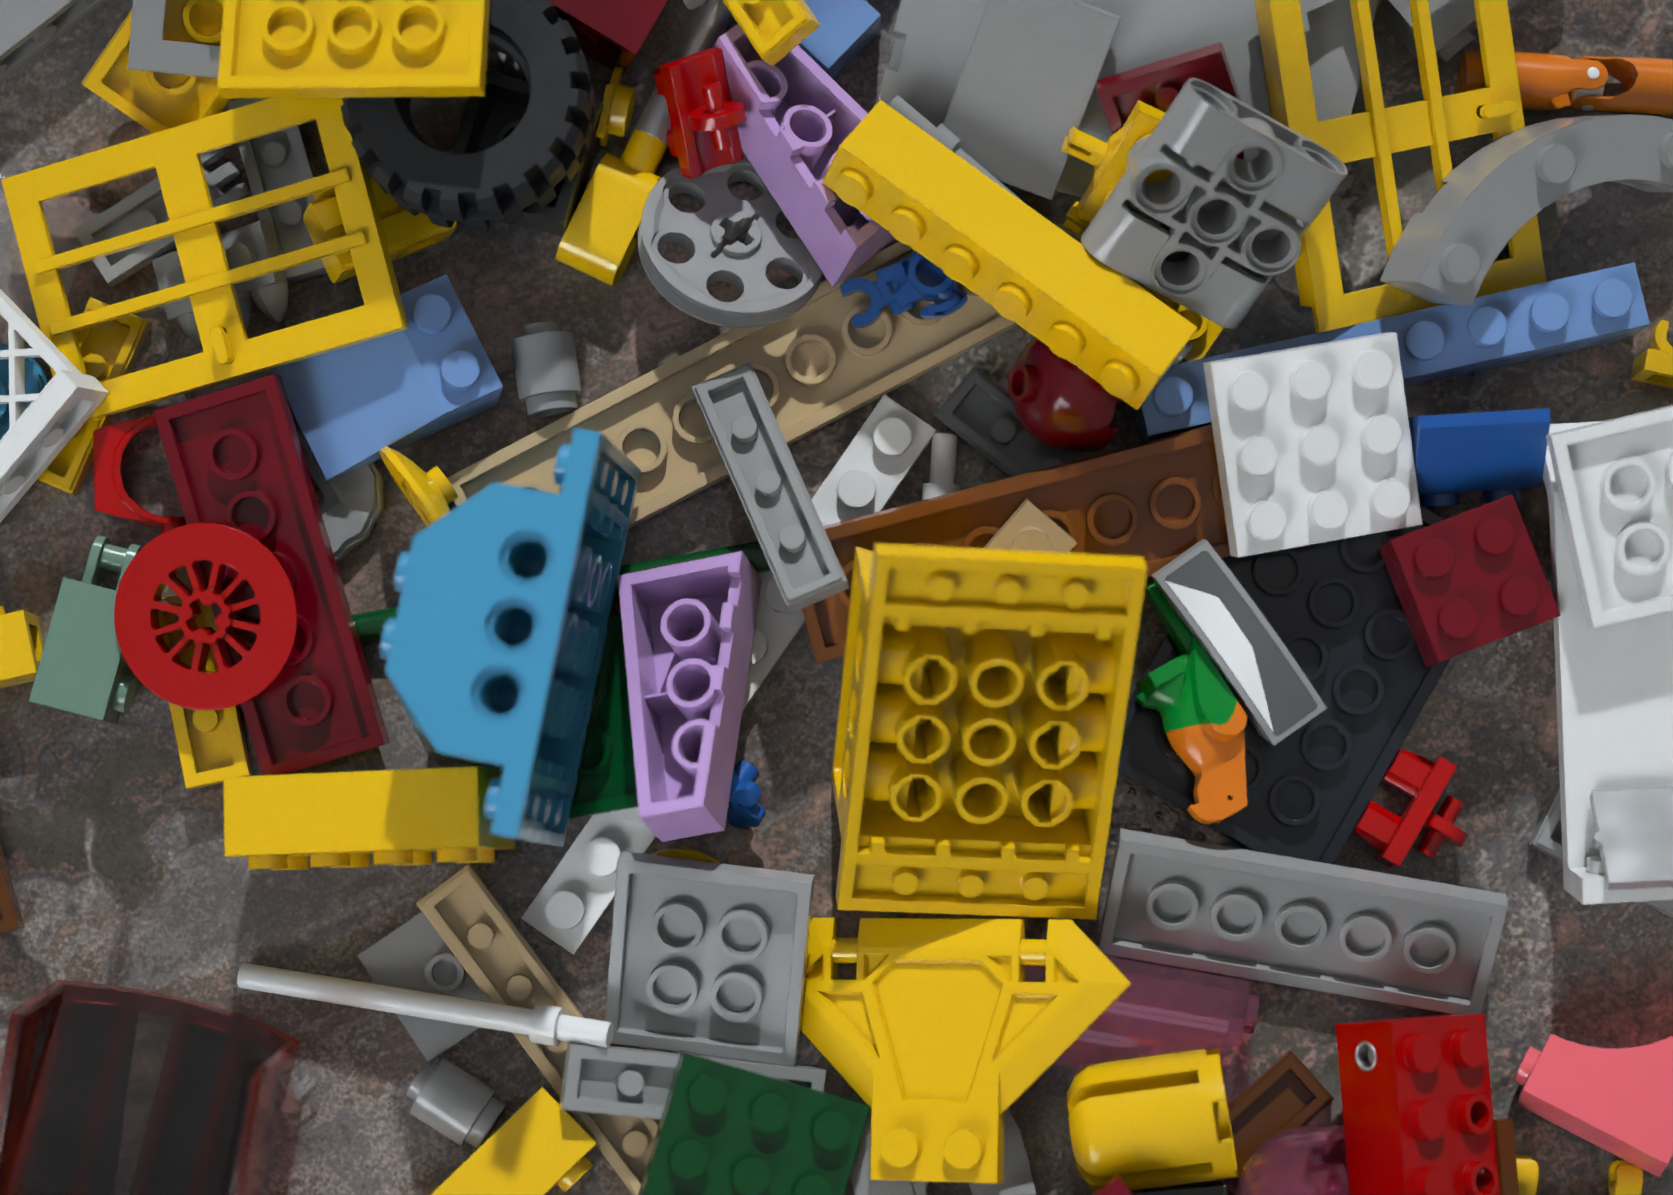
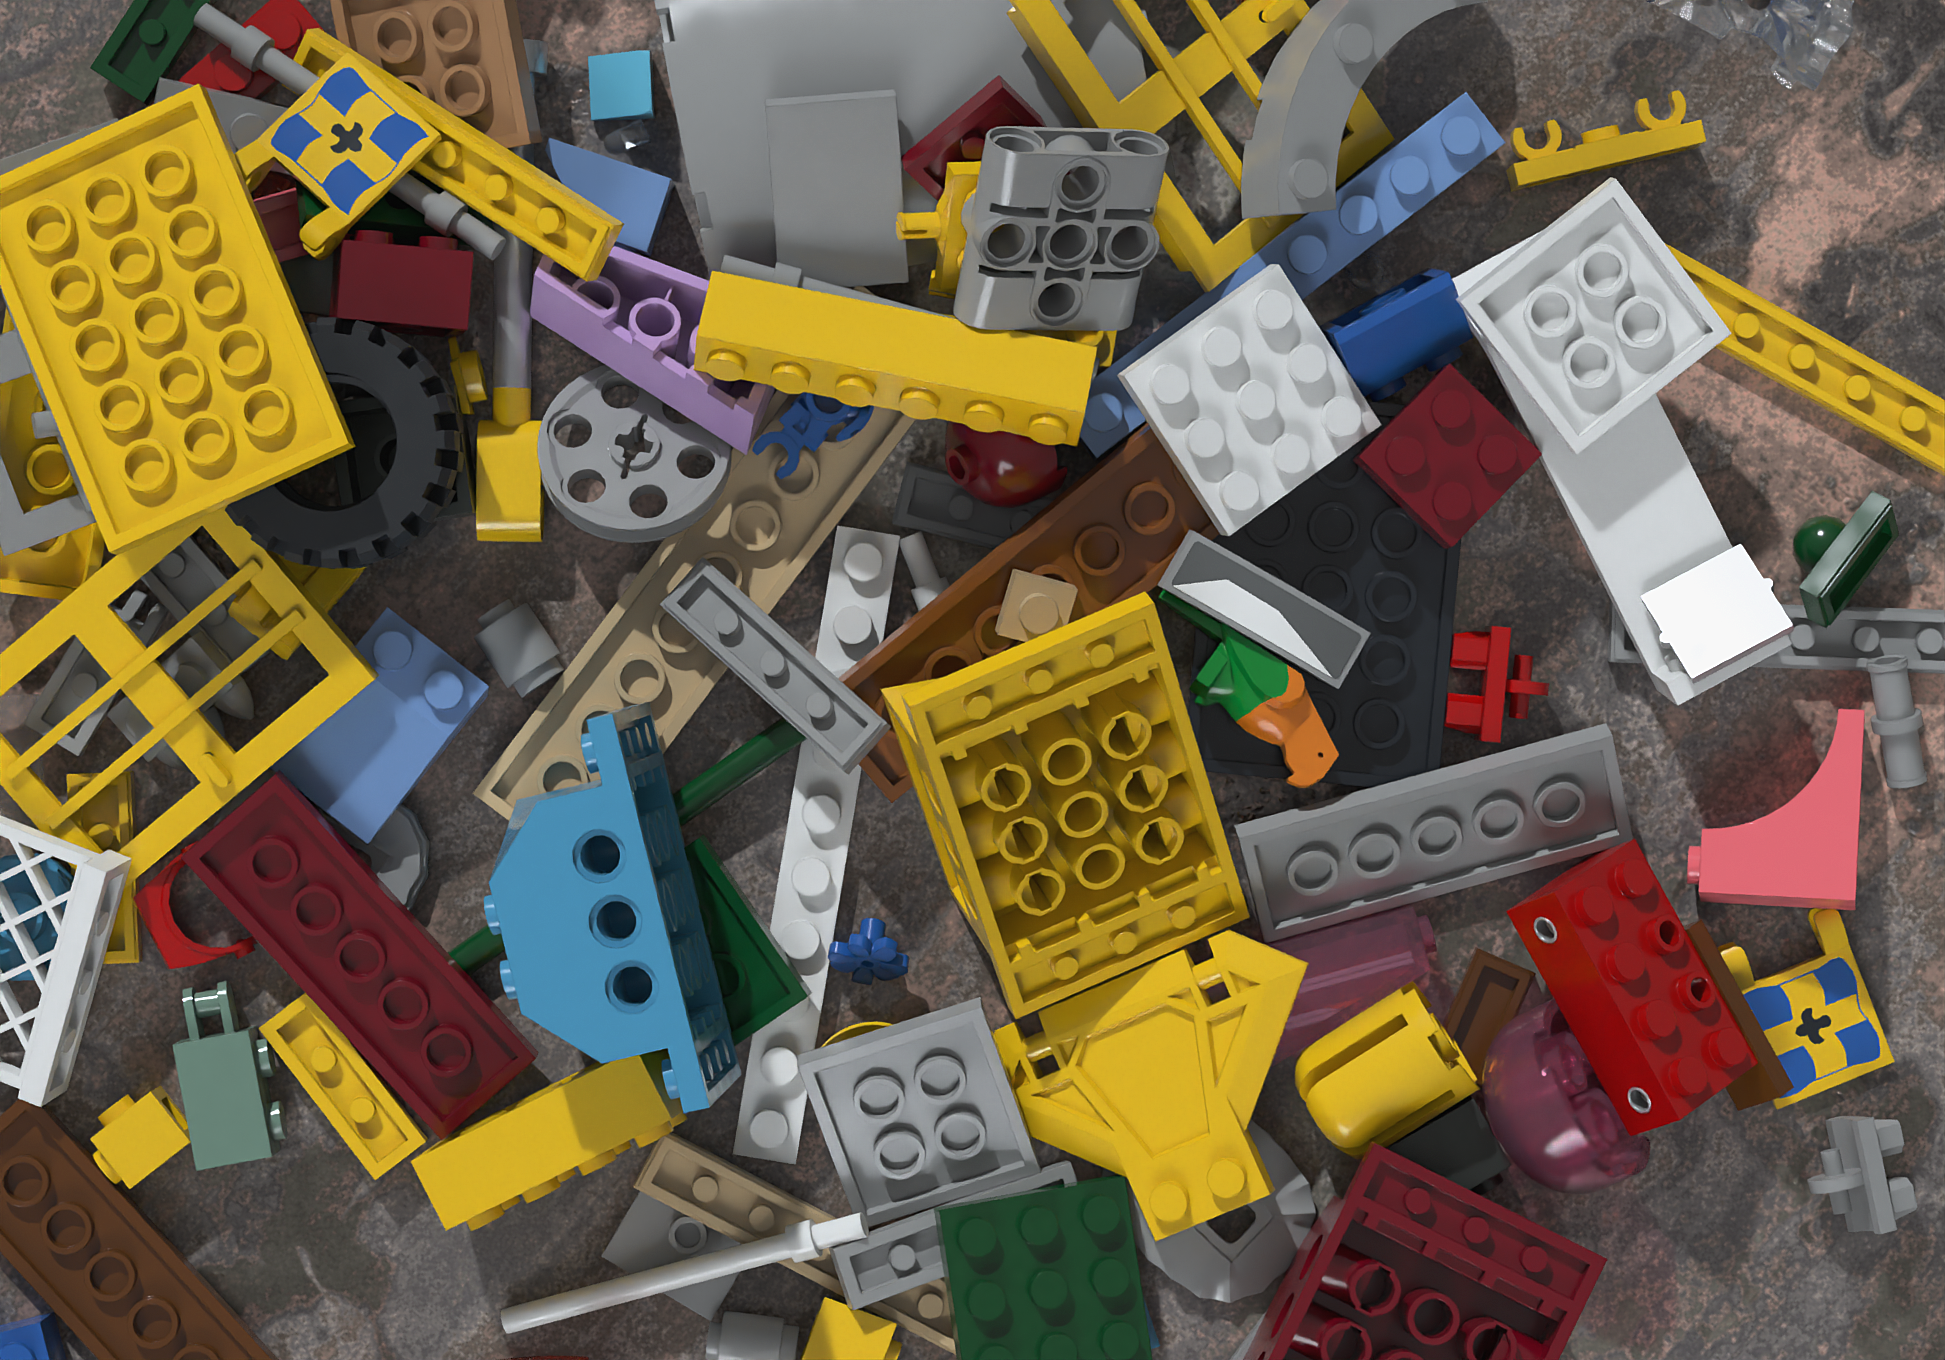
camera: 30 degrees left, 5 degrees up
red piece [114,523,297,711] -> none
yellow dish [379,446,458,527] -> none
lavender wedge [618,551,762,842] -> none
red hips [653,48,746,179] -> none

